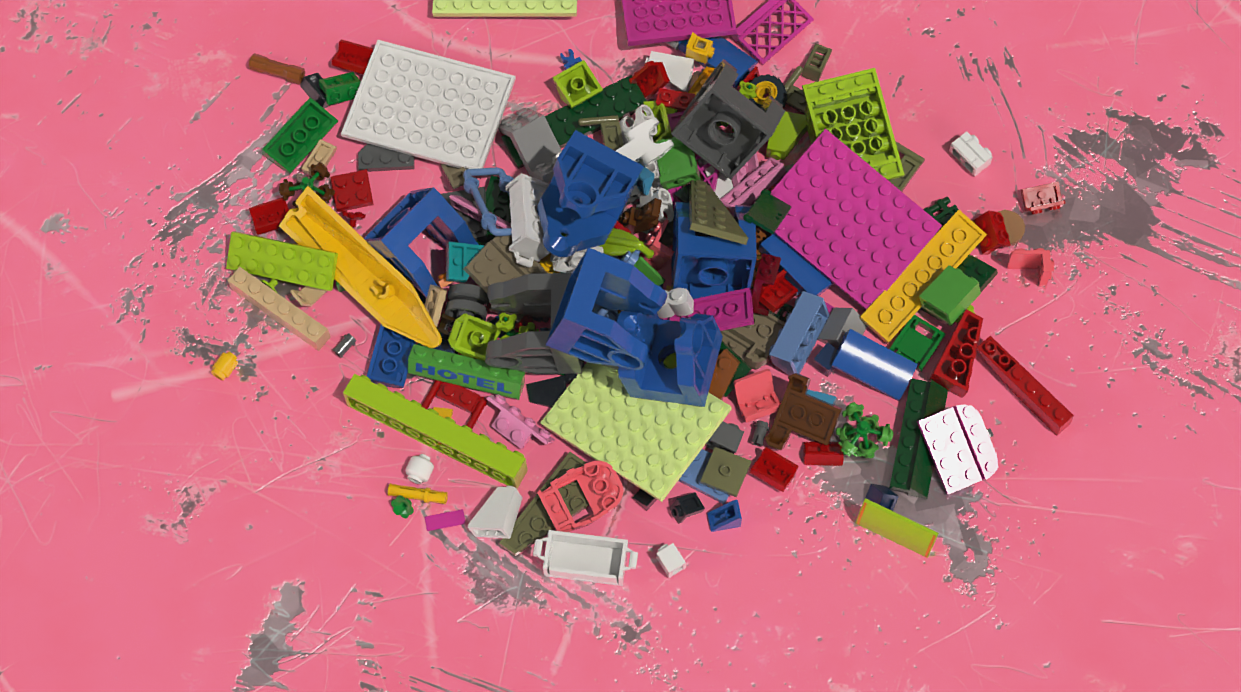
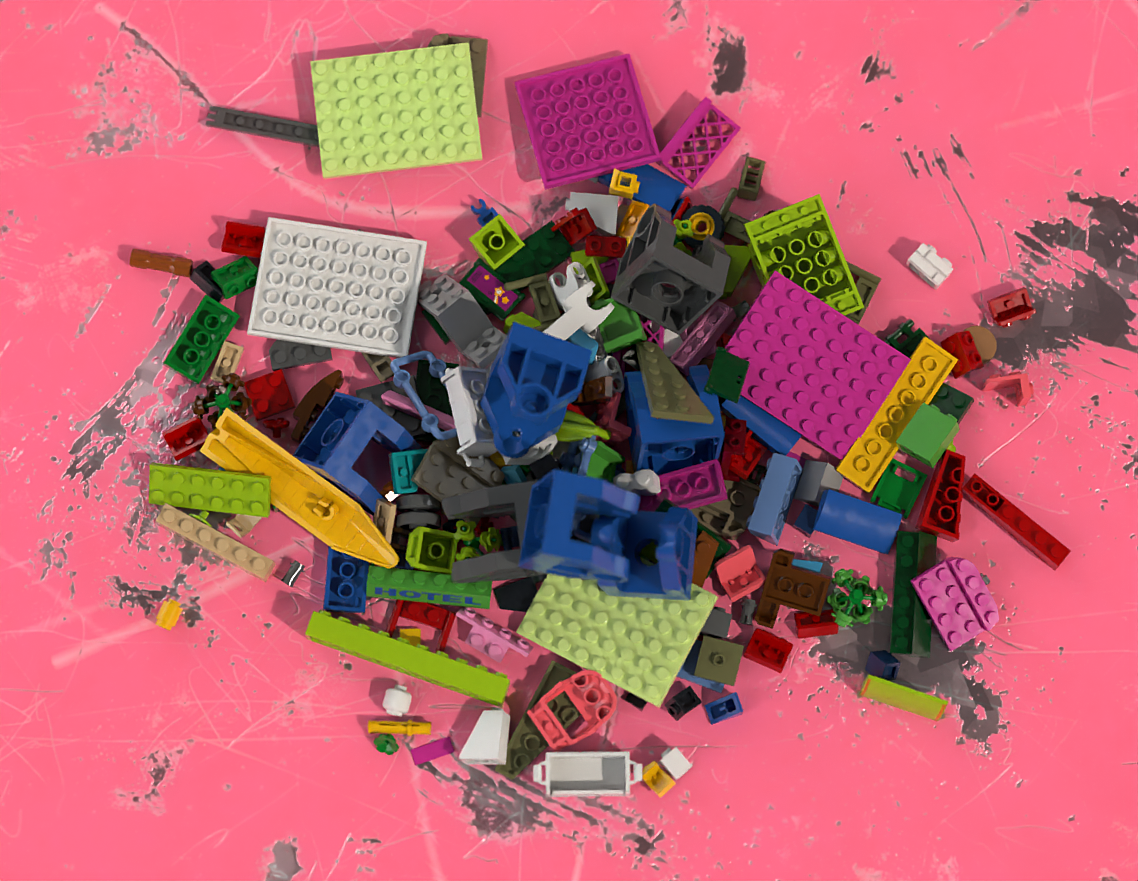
camera: 15 degrees left, 10 degrees up
none -> reddish brown slope [291,369,344,443]
none -> door [459,258,526,322]
none -> yellow bracket [642,761,675,798]

